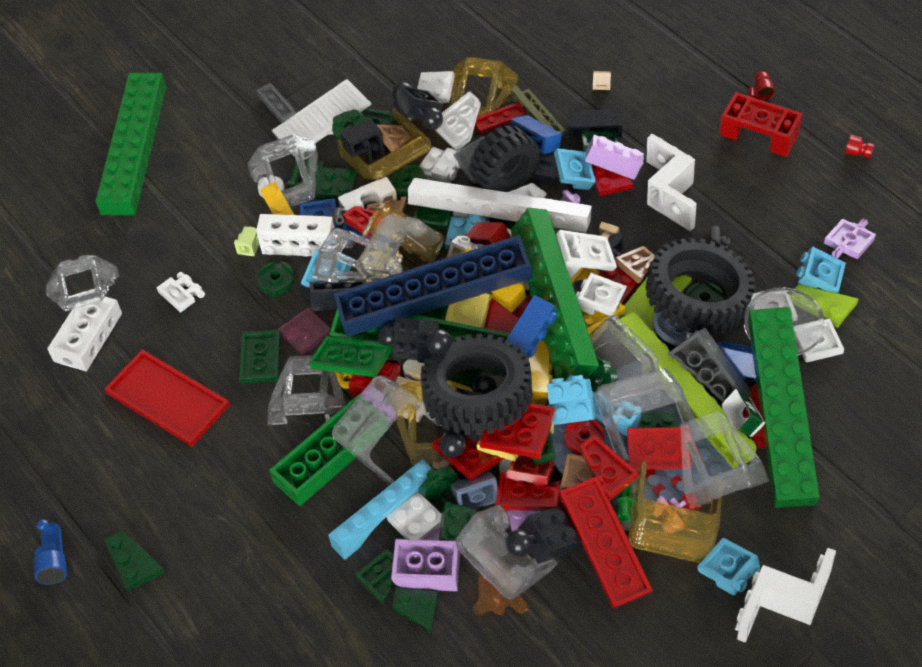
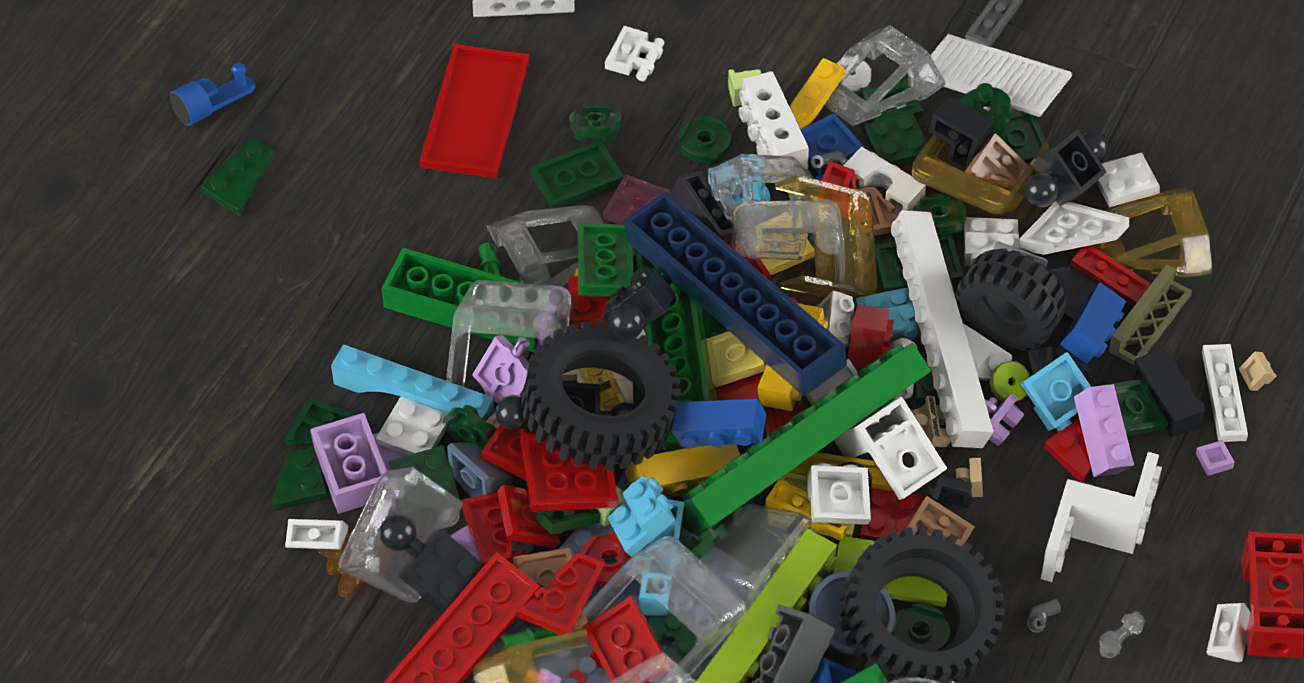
camera: 60 degrees right, 0 degrees up
none -> white slope [285,519,348,550]
none -> lavender plate [472,335,530,403]
none -> green axle [478,242,501,276]
none -> dark green plate [569,105,622,141]
none -> lime piece [990,361,1030,402]
none -> clear bar [1099,612,1145,658]
none -> lavender tile [1196,440,1234,476]
none -> white plate [1202,344,1248,442]
none -> white slope [1207,603,1251,662]

